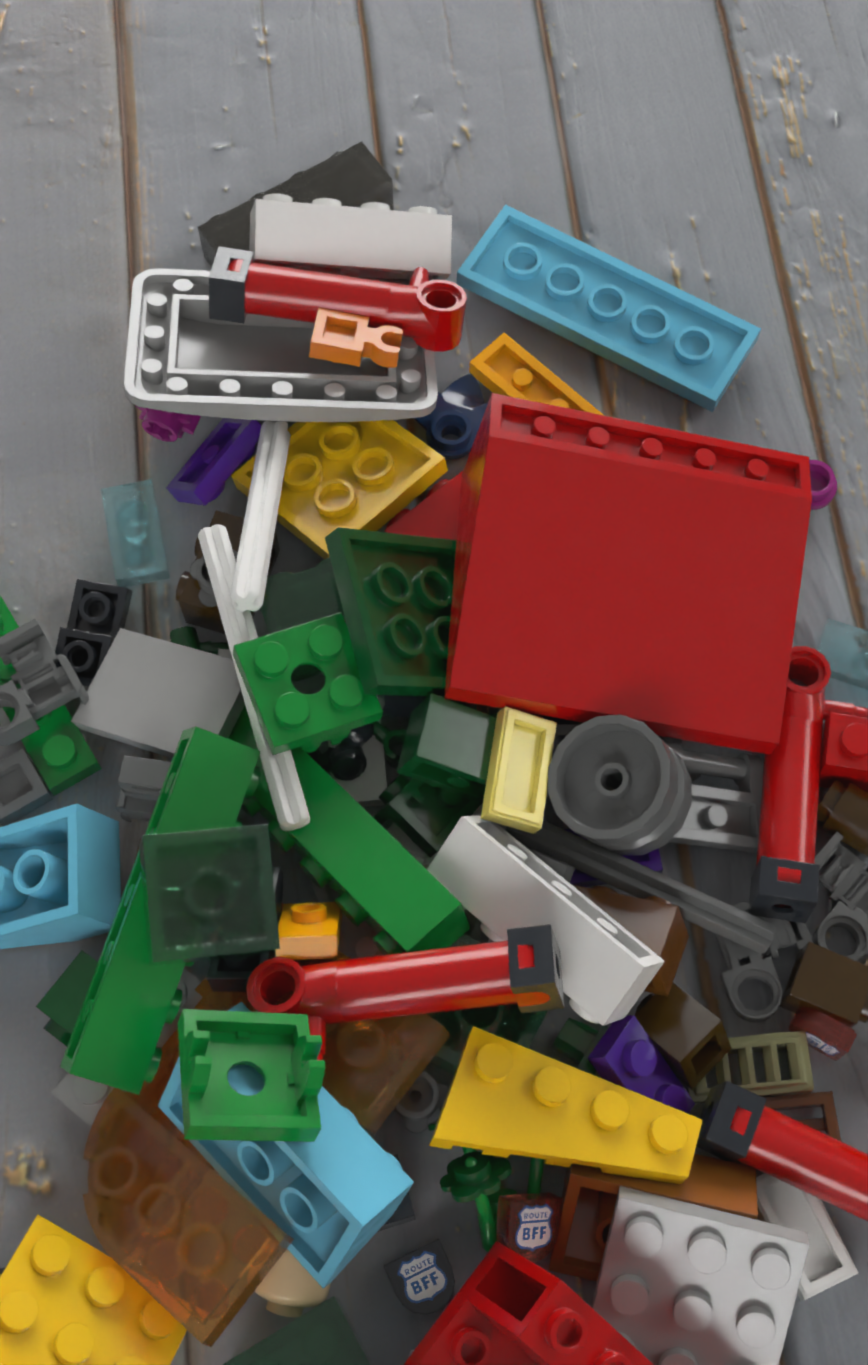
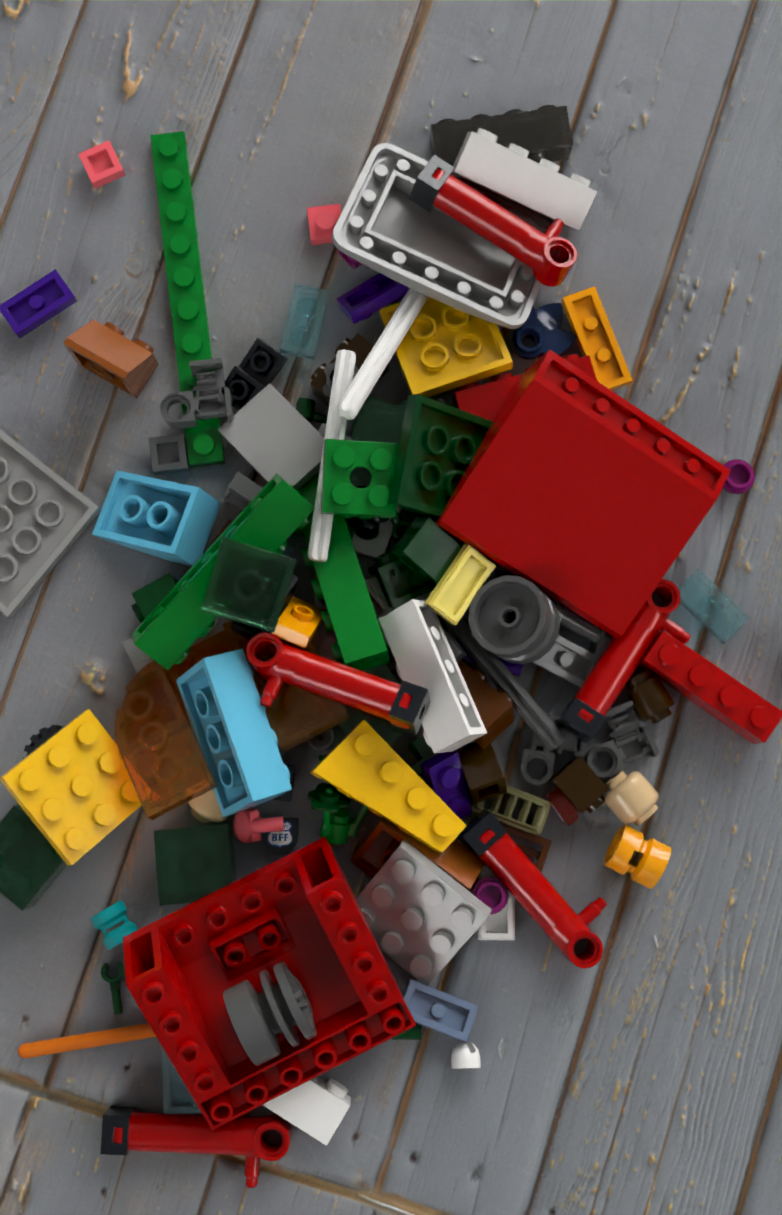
camera: 20 degrees right, 15 degrees up
green piece [178,1009,326,1142] -> none
orange plate [309,308,403,368] -> none
medium azure plate [456,204,761,412] -> none
clear red tile [496,1192,562,1263] -> none
none -> coral plate [233,807,284,843]
none -> coral plate [307,204,342,245]
none -> magenta plate [472,877,508,914]

